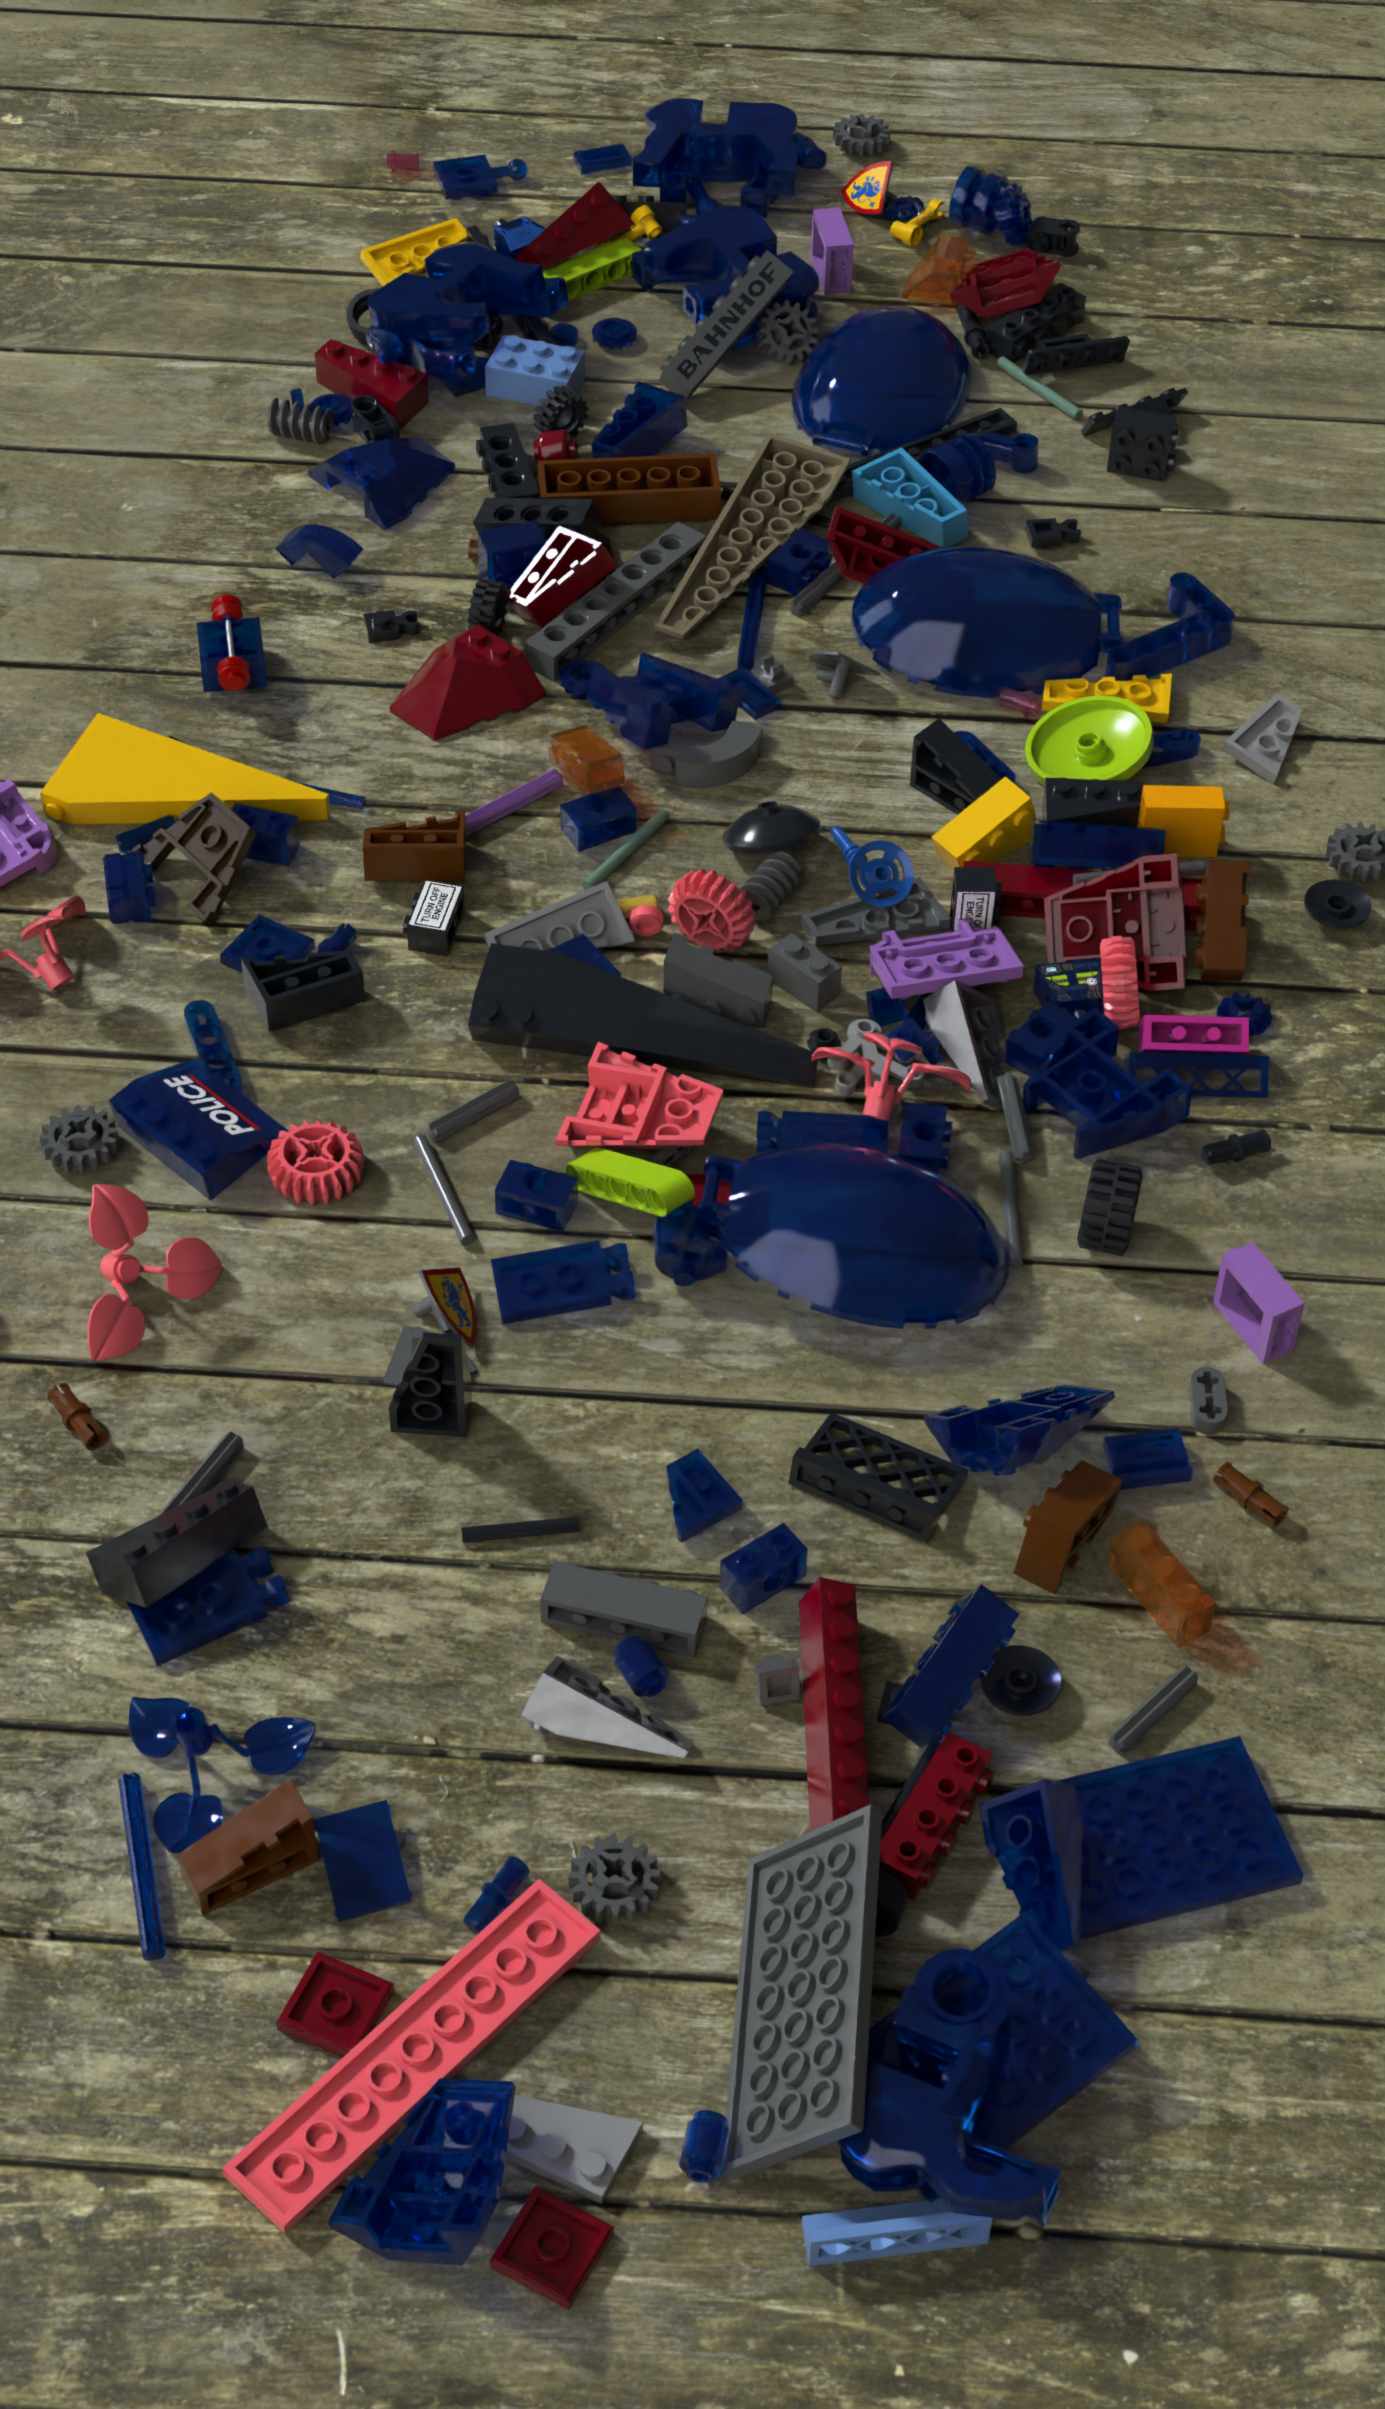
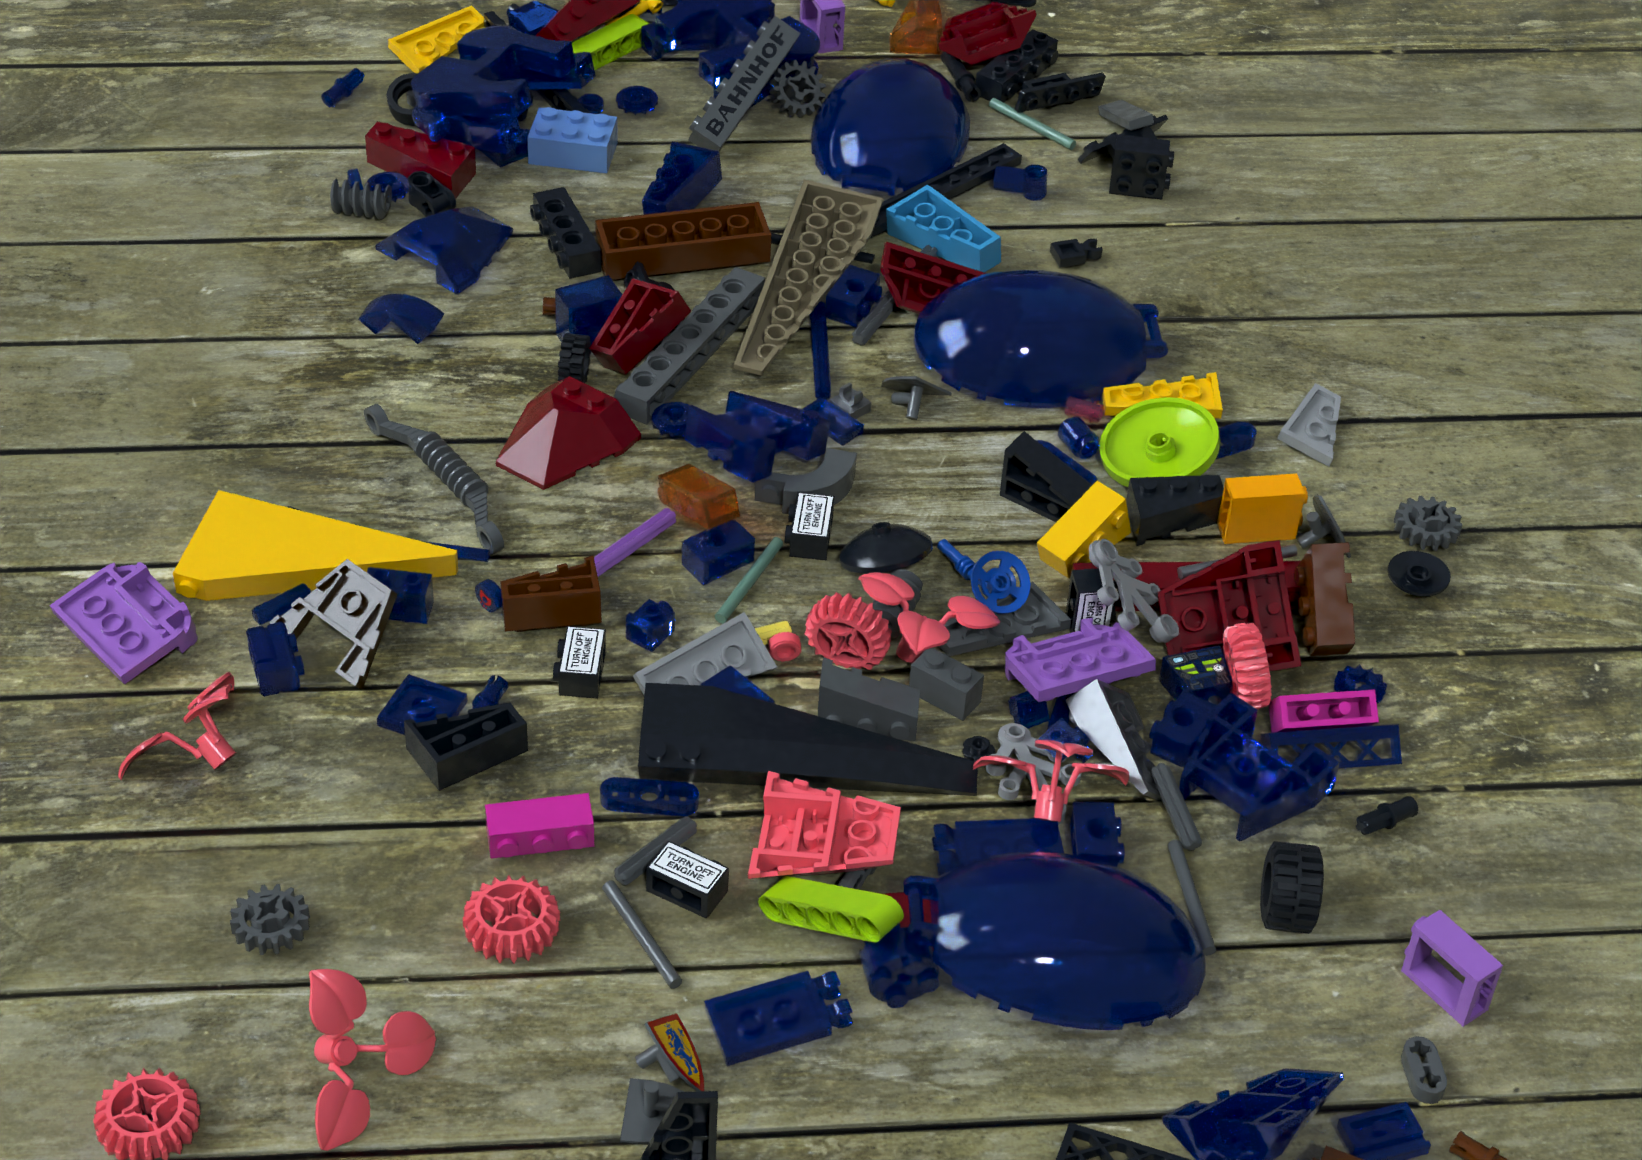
camera: 10 degrees left, 5 degrees down
clear blue slope [108,1058,289,1201] -> none
clear blue beam [184,1000,243,1105] -> none
clear blue brick [197,594,267,692] -> none
black plate [364,610,420,643] -> none
black brick [473,498,602,546] -> none
clear blue brick [495,1159,578,1232] -> none
black tyre [533,386,589,440] -> none
dark red head [534,430,578,463] -> none
clear blue wheel [919,433,996,503] -> none
clear blue wedge [1028,819,1166,871] -> none
clear blue beam [1105,572,1235,681] -> none
none -> clear blue axle [321,68,365,107]
none -> dark grey piece [364,404,504,554]
none -> clear blue tile [475,579,502,613]
none -> dark pink brick [485,793,595,859]
none -> clear blue beam [600,777,699,816]
none -> clear blue brick [626,599,675,652]
none -> brick [646,841,729,919]
none -> brick [784,492,835,561]
none -> coral plant [858,572,1000,663]
none -> clear blue brick [1058,417,1100,459]
none -> light grey plant [1089,539,1179,643]
none -> dark grey tile [1098,100,1154,131]
none -> dark grey shield [1297,494,1351,558]

